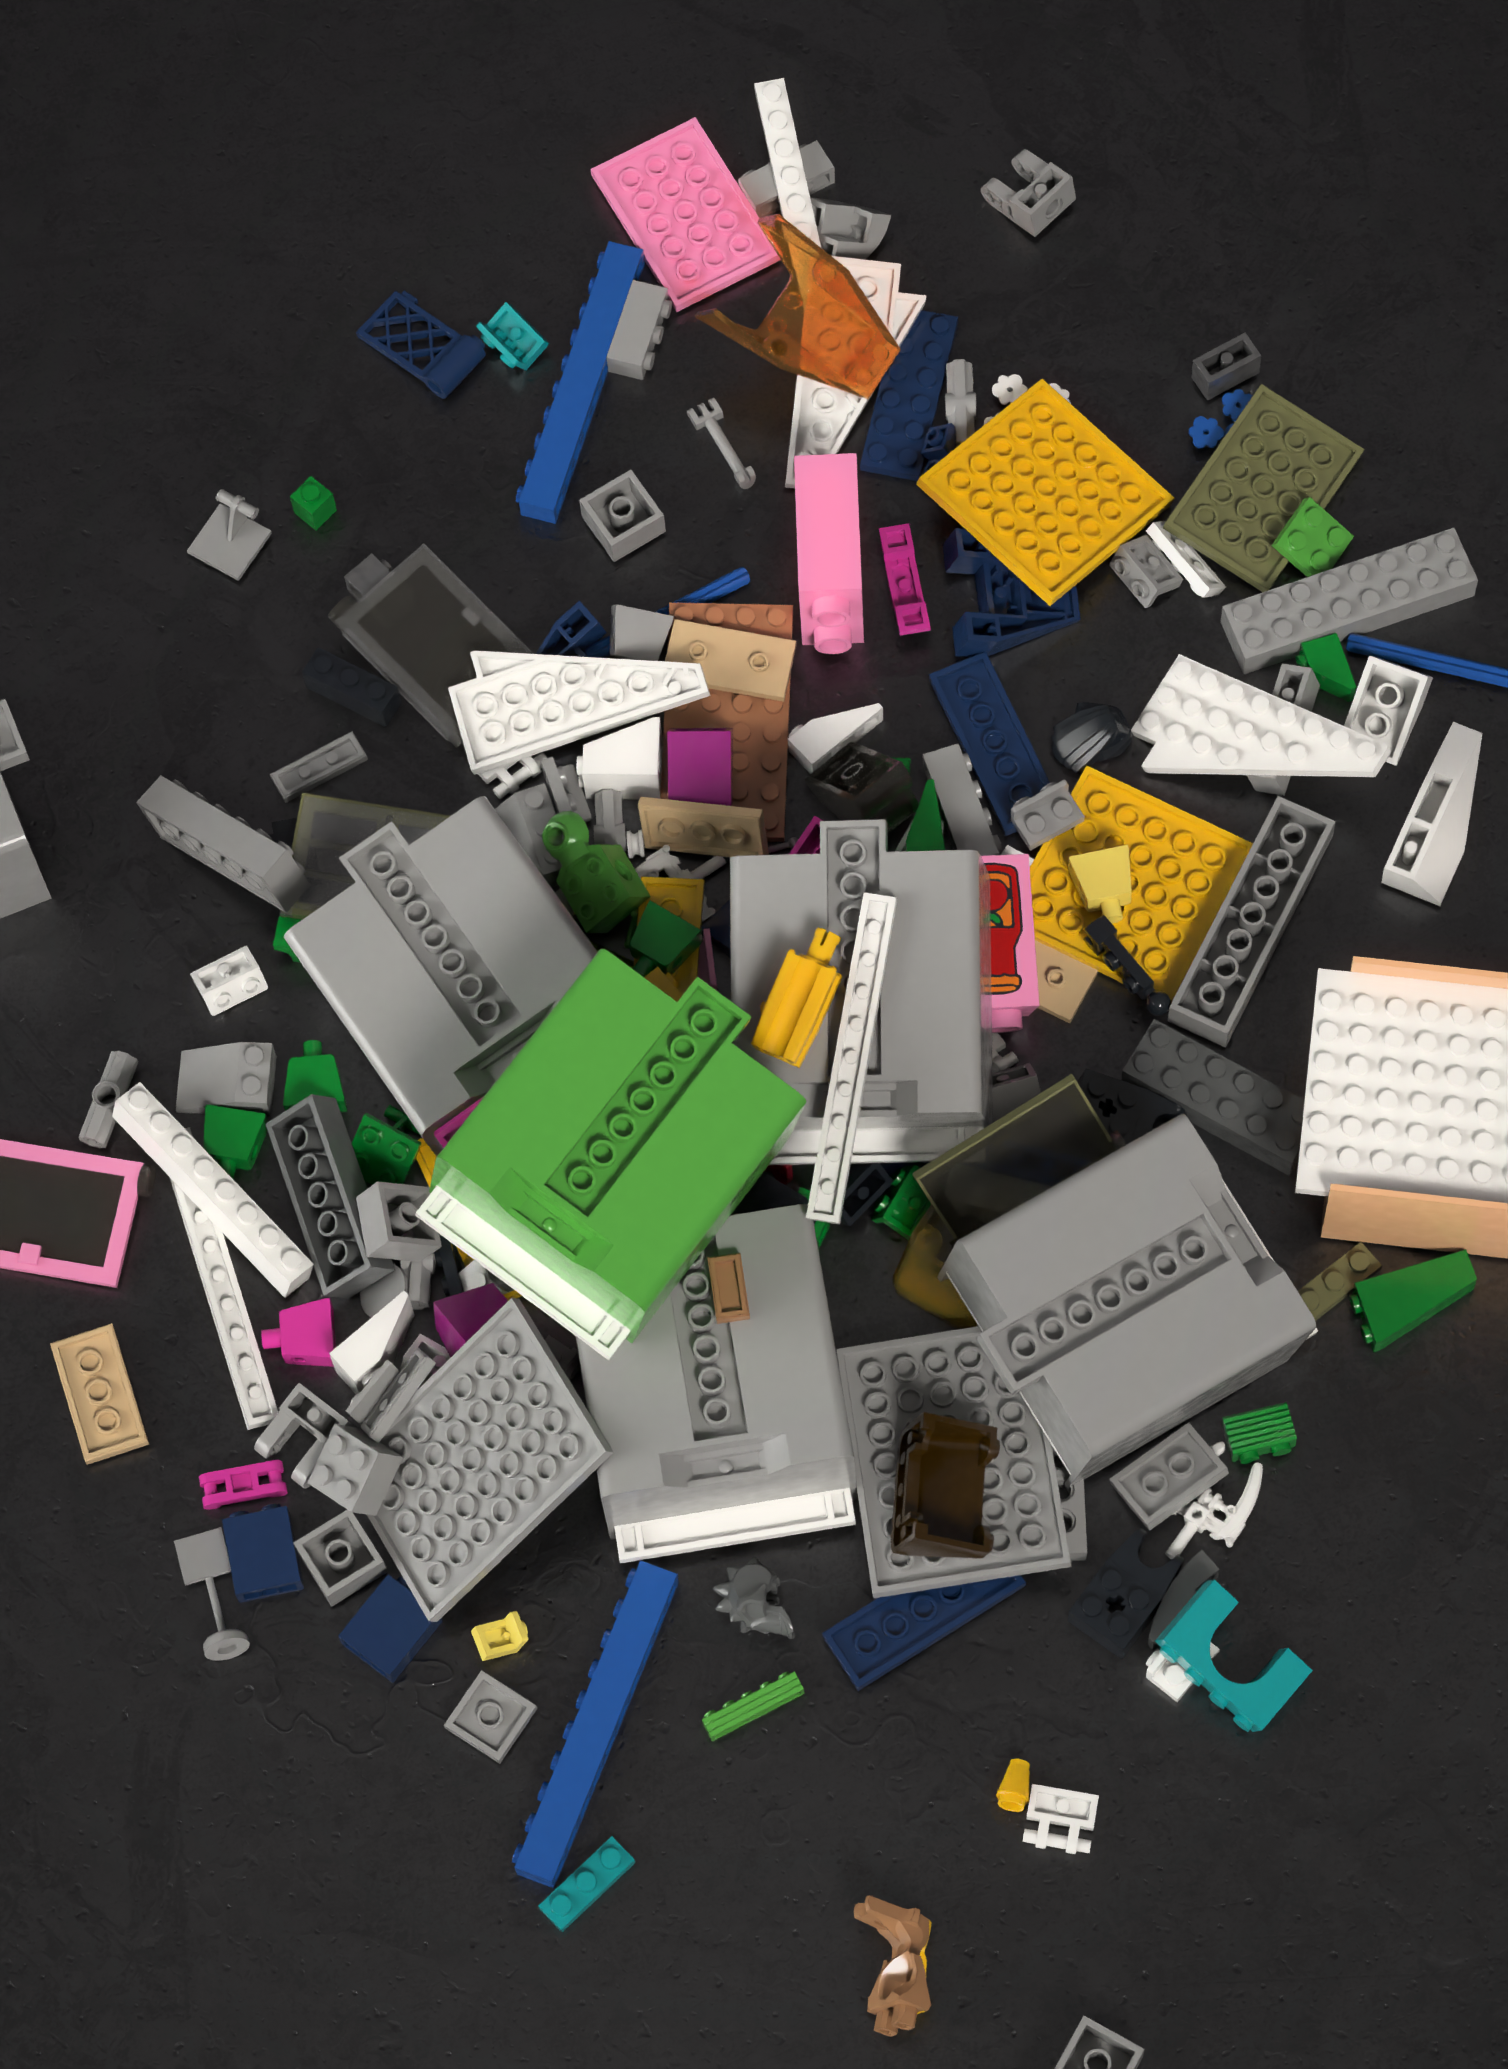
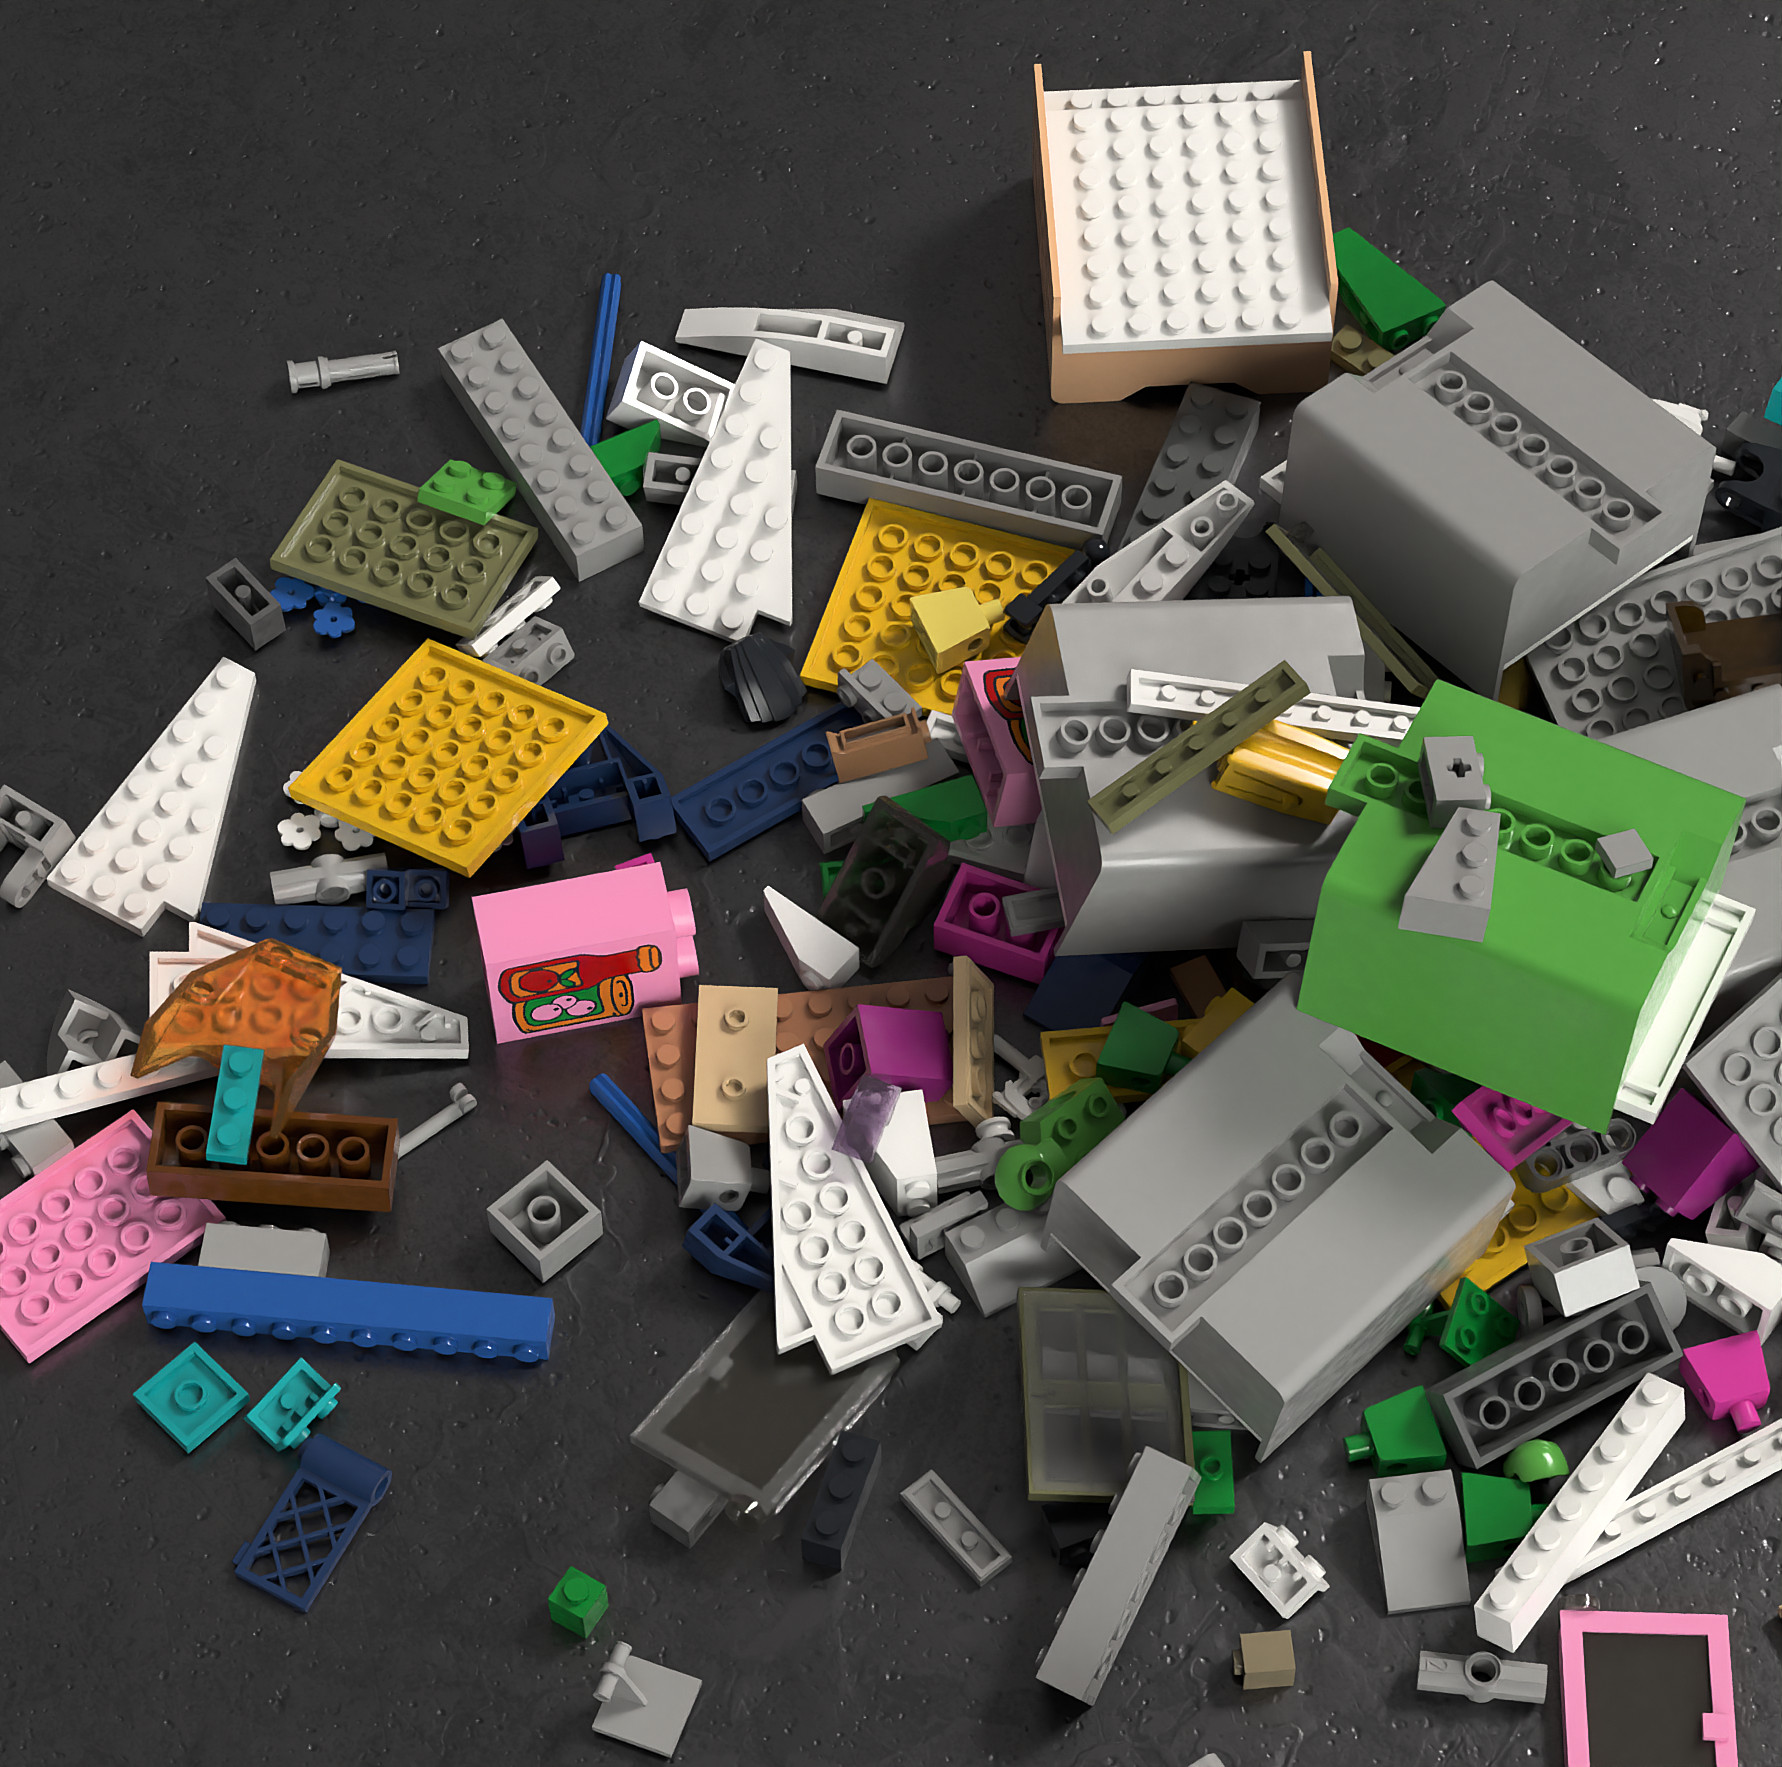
camera: 105 degrees left, 10 degrees down
none -> white wing [46,657,256,937]
none -> teal plate [133,1342,250,1454]
none -> reddish brown brick [146,1102,400,1212]
none -> teal plate [206,1045,264,1165]
none -> light grey pin [287,351,399,393]
none -> medium nougat window [825,707,932,783]
none -> clear purple slope [832,1074,902,1164]
none -> white wedge [1062,480,1255,604]
none -> olive plate [1087,660,1311,835]
none -> dark tan brick [1232,1630,1296,1690]
none -> light grey wedge [1398,807,1501,942]
none -> light grey brick [1417,736,1491,828]
none -> bright green hair [1503,1439,1570,1482]
none -> light grey tile [1595,828,1654,879]

